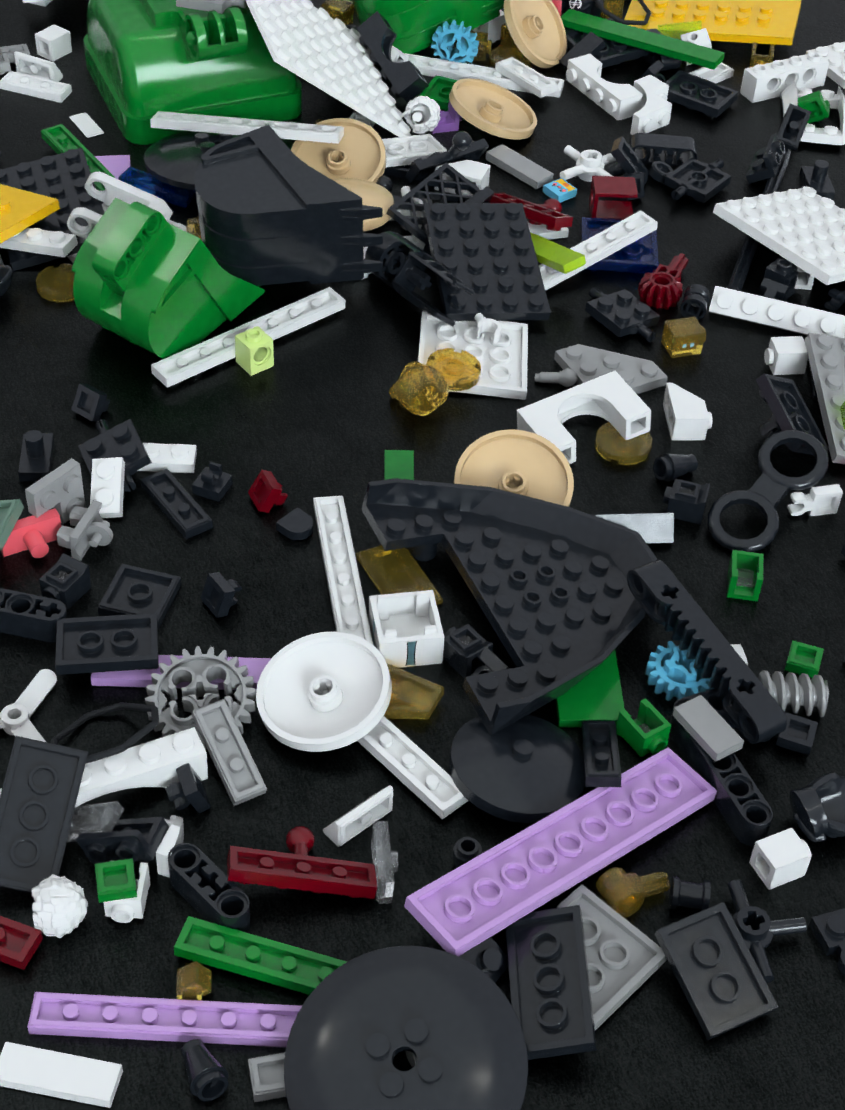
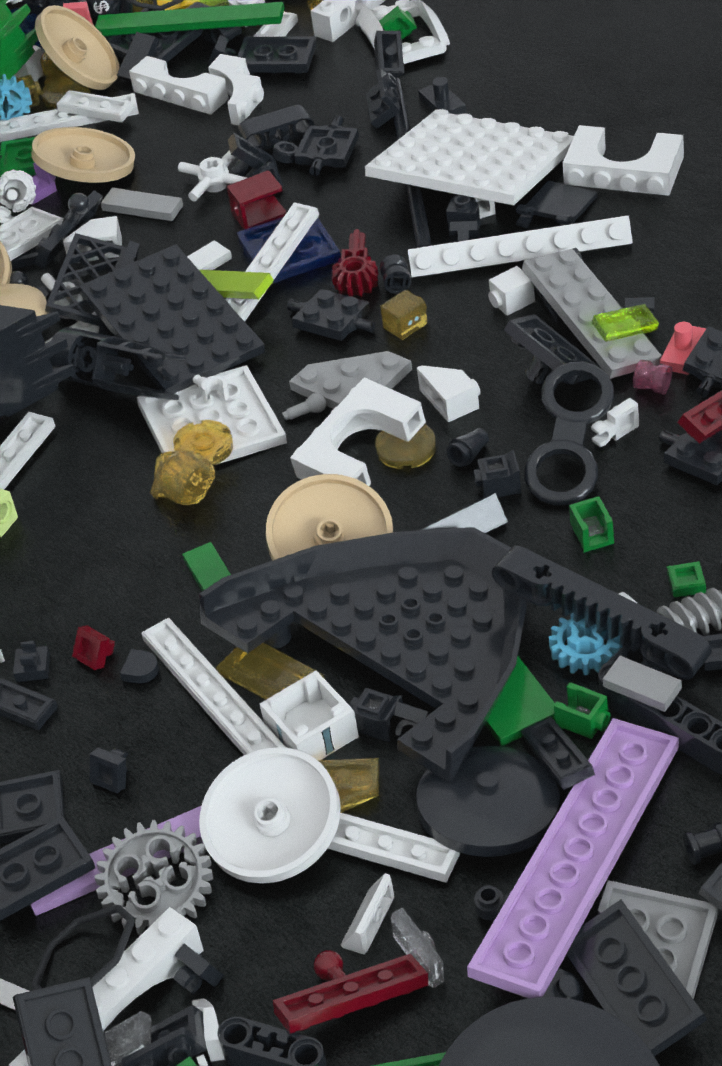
camera: 15 degrees left, 0 degrees up
light grey tile [192,699,267,806] -> none
dark red plate [490,193,573,231] -> none
medium azure tile [543,178,577,203] -> none
clear yellow axle [596,868,670,918] -> none

